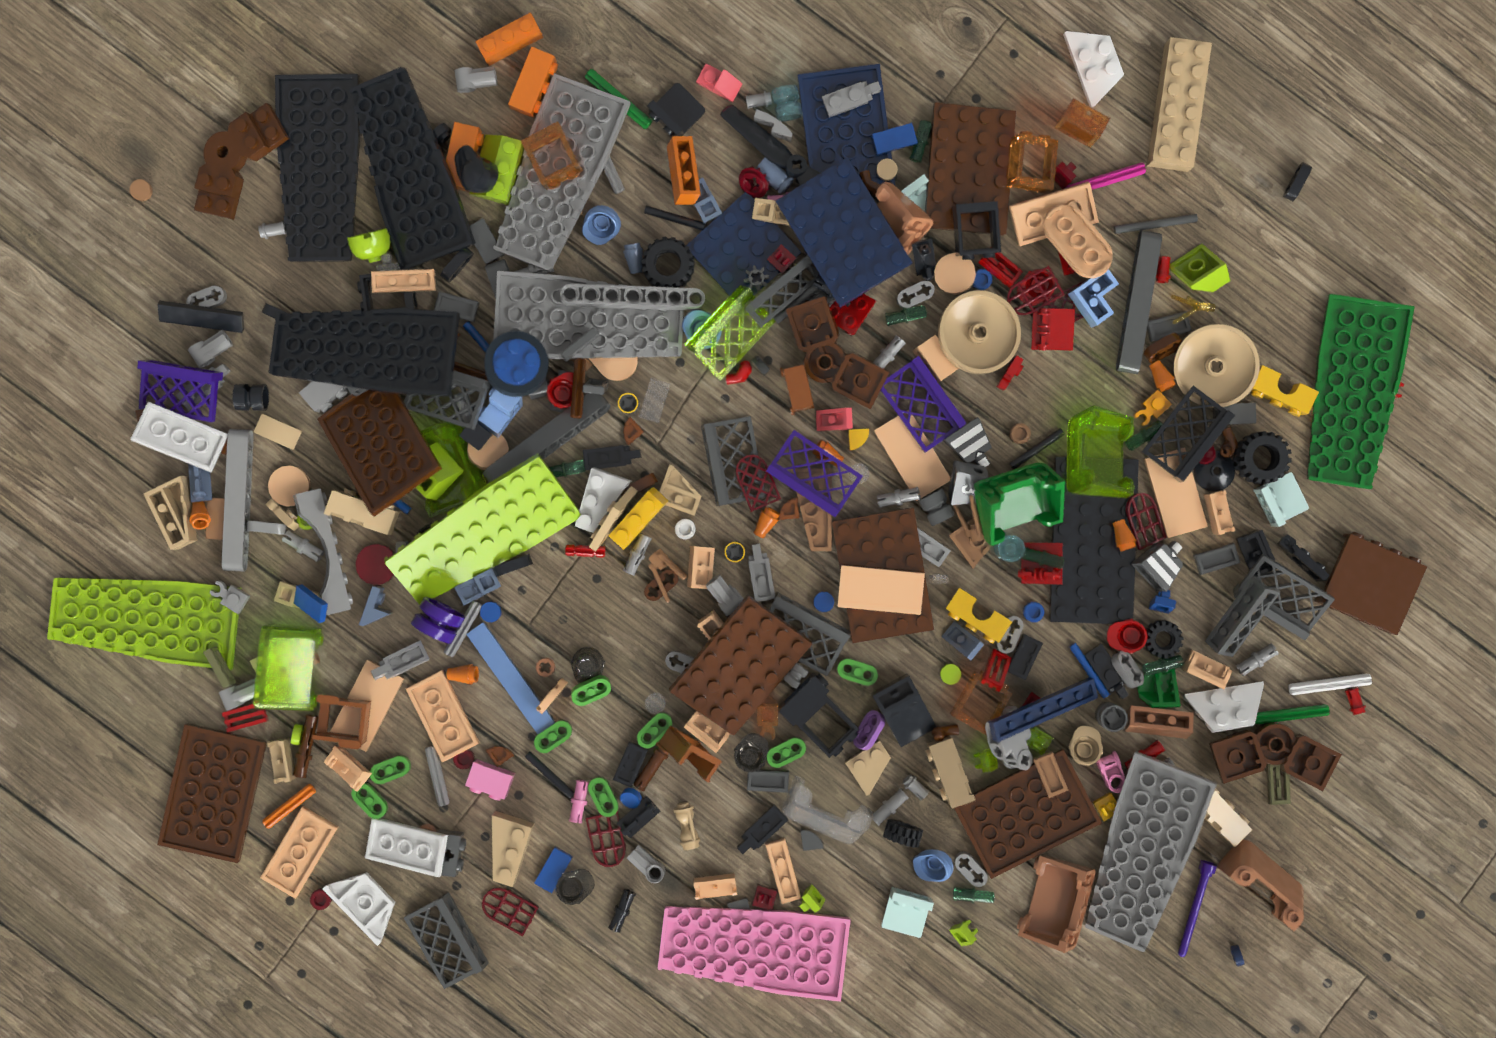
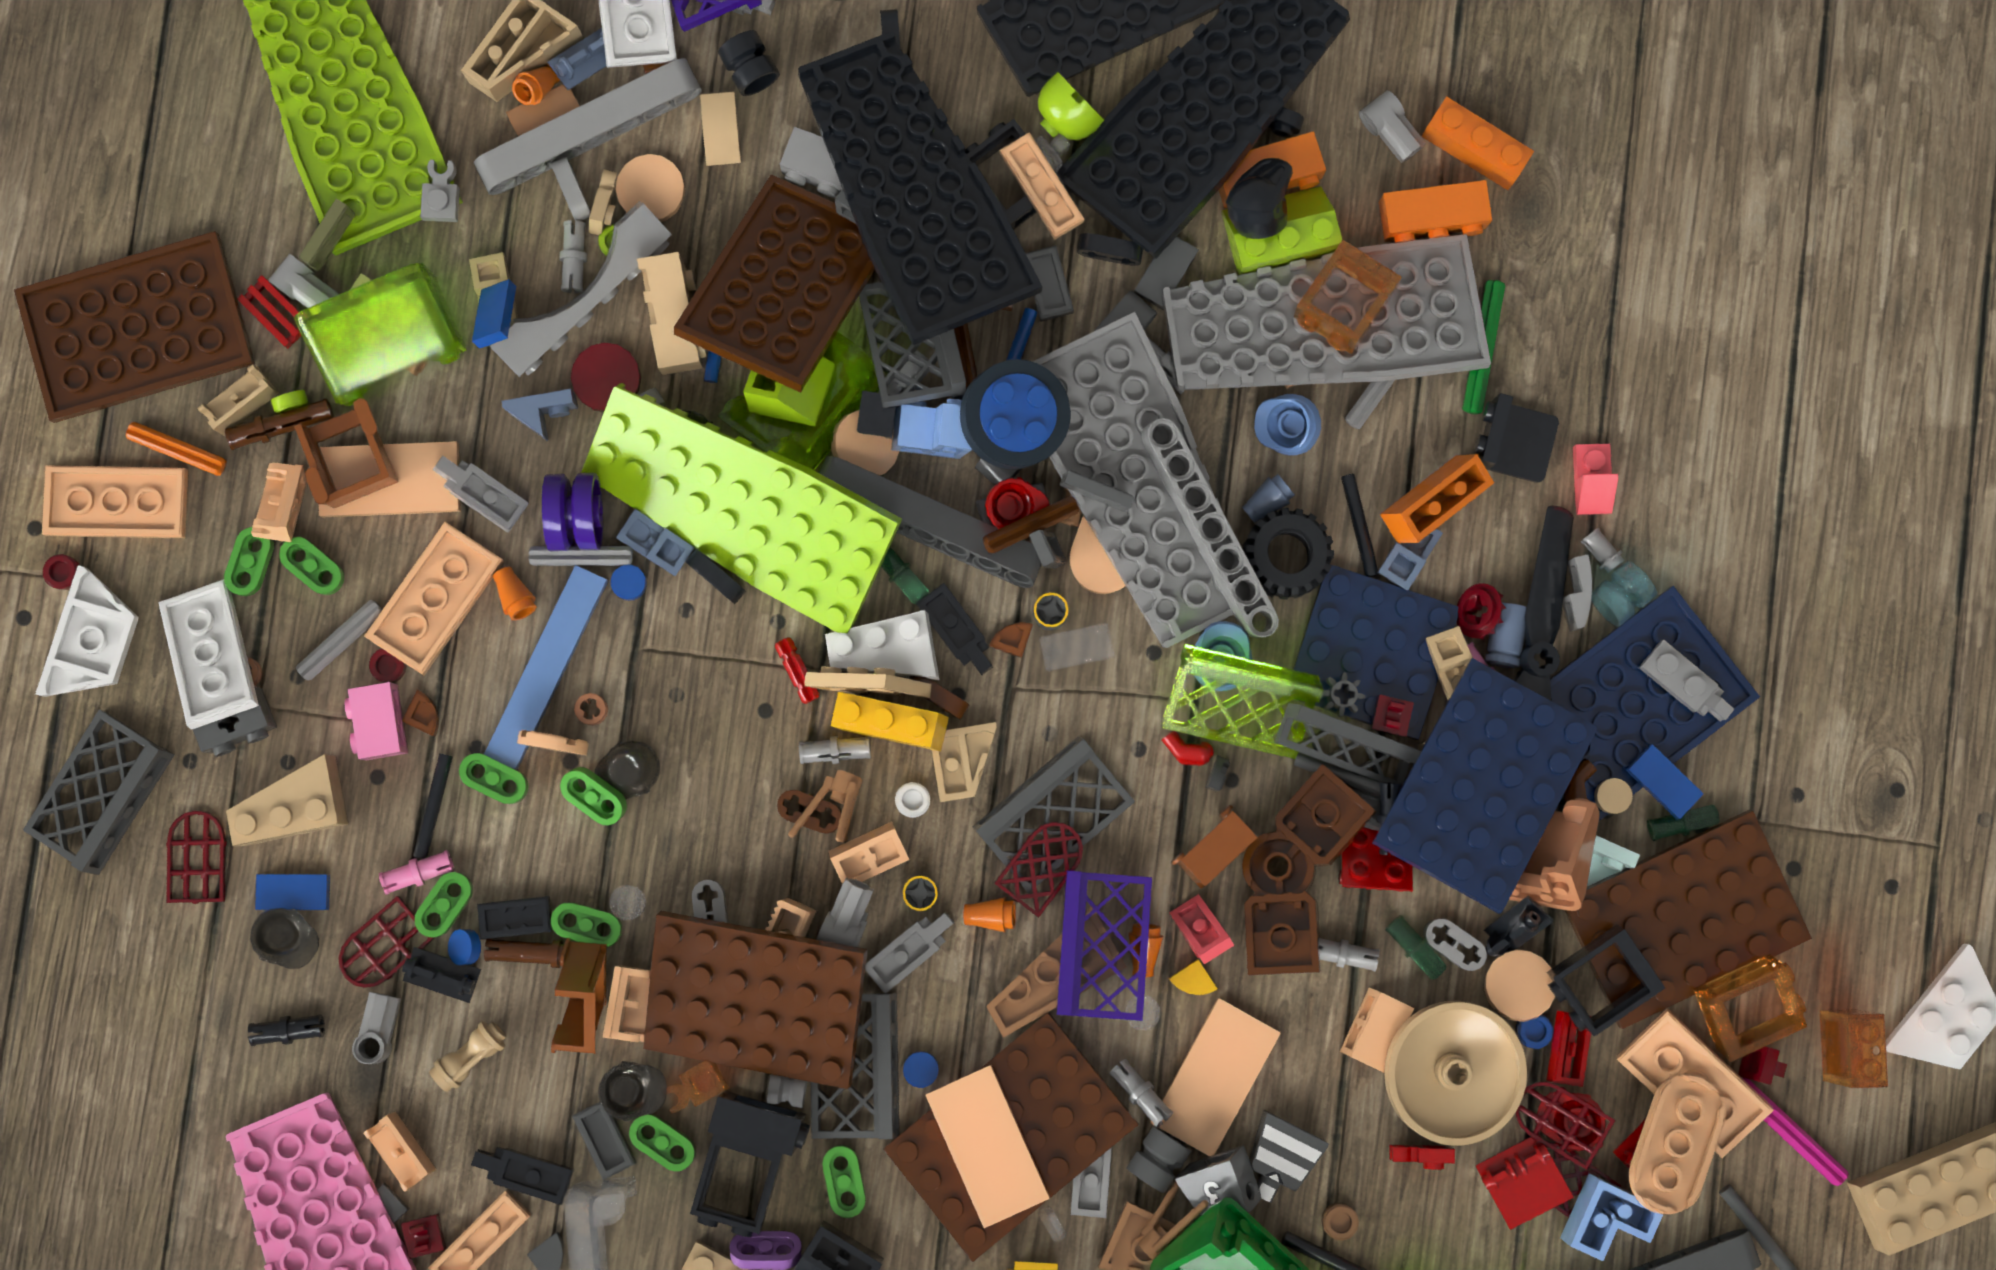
camera: 55 degrees right, 5 degrees down
dark orange tile [779,498,799,520] -> none
dark purple fence [881,356,967,453] -> none

